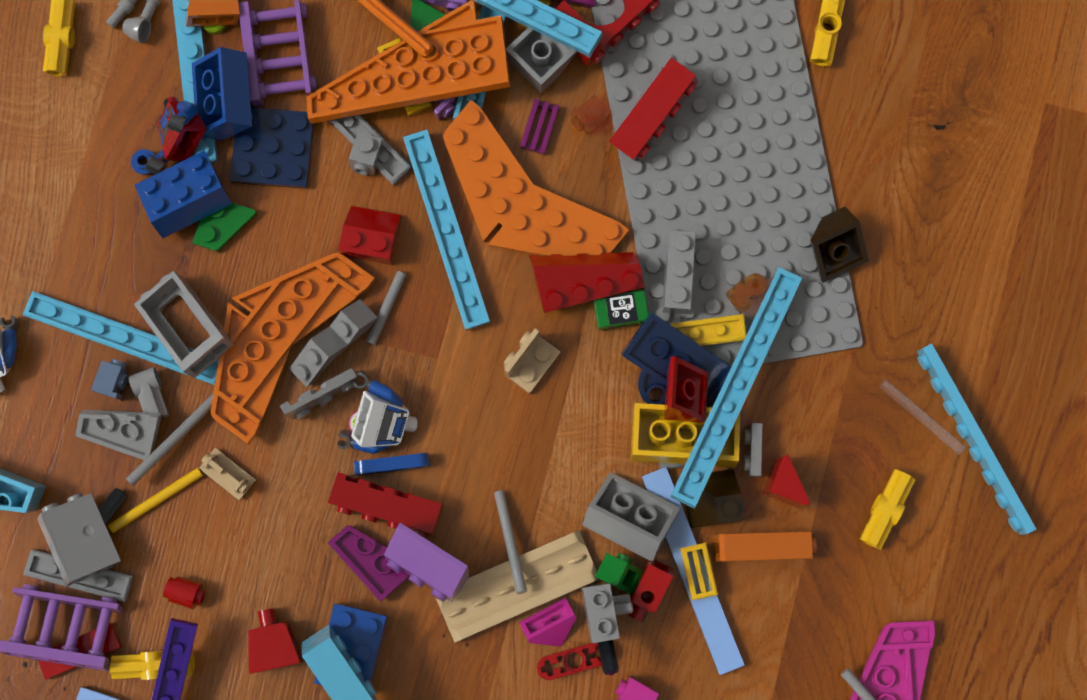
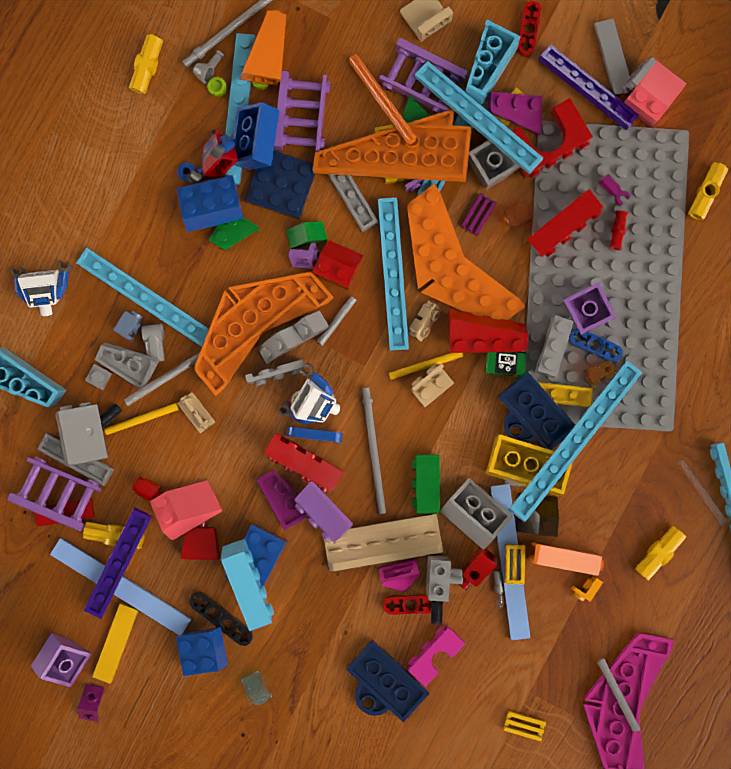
camera: 15 degrees right, 5 degrees up
light grey piece [134,271,234,378] -> none
light grey bracket [349,132,383,176] -> none
light grey bar [494,490,527,594] -> none
green brick [595,553,644,595] -> none
red slope [664,356,708,423] -> none
light grey plate [743,423,763,478] -> none
red slope [763,454,810,507] -> none
dark brown slope [810,207,869,283] -> none
none -> light grey plate [85,364,113,390]
none -> coral slope [150,480,222,540]
none -> lime tile [207,77,227,97]
none -> green slope [286,221,327,249]
none -> medium lavender bracket [289,242,320,269]
none -> light grey bar [361,388,386,514]
none -> yellow bar [389,353,463,380]
none -> tan hinge [408,301,441,342]
none -> green brick [412,455,440,514]
none -> light grey piece [493,571,504,609]
none -> medium lavender slope [563,282,617,335]
none -> blue beam [568,328,623,362]
none -> light orange bracket [571,576,603,602]
none -> magenta bar [598,173,631,206]
none -> red pin [609,210,628,251]

